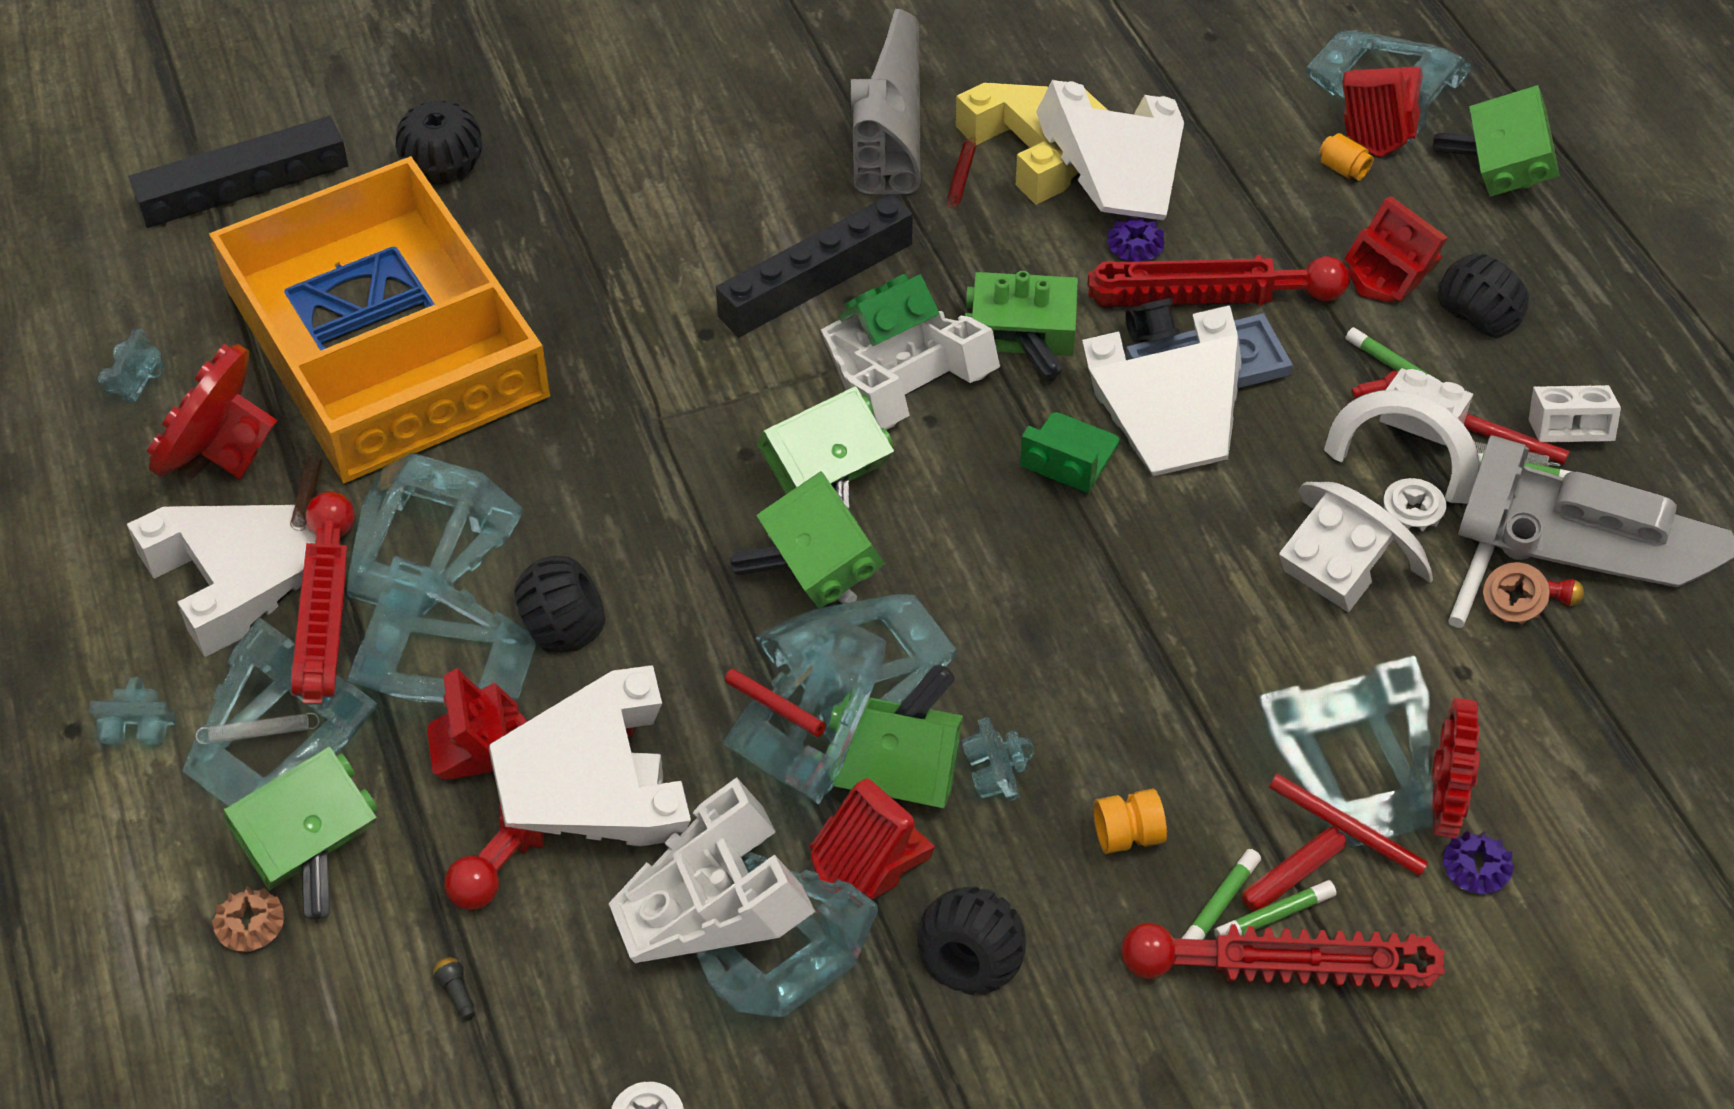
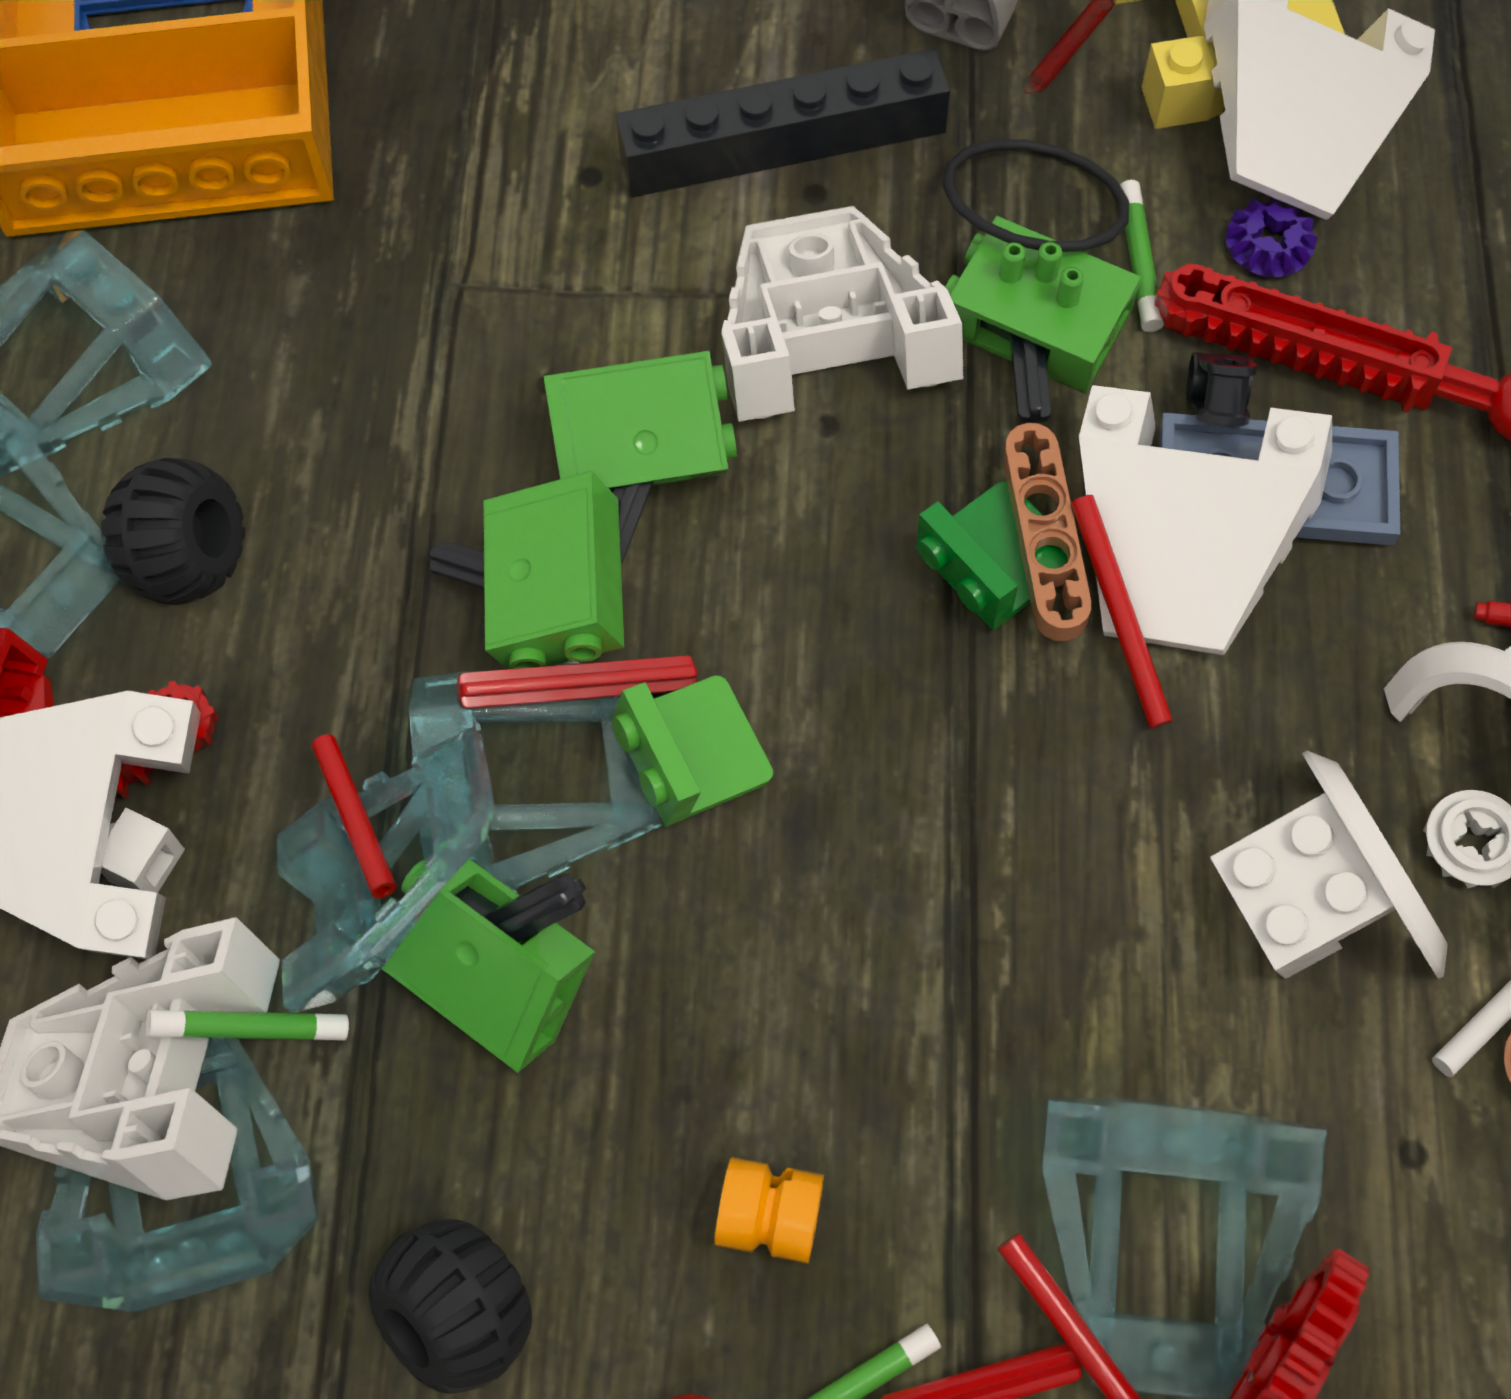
camera: 25 degrees right, 15 degrees up
red piece [809,778,935,902] -> none
green bracket [838,273,940,346] -> none
clear light blue hips [961,716,1035,801] -> none
none -> bright green bar [145,1010,349,1040]
none -> red axle [456,655,697,710]
none -> bright green bracket [612,676,773,827]
none -> black piece [943,139,1129,252]
none -> nougat beam [1003,423,1091,641]
none -> red bar [1071,494,1173,729]
none -> bright green bar [1120,180,1164,332]

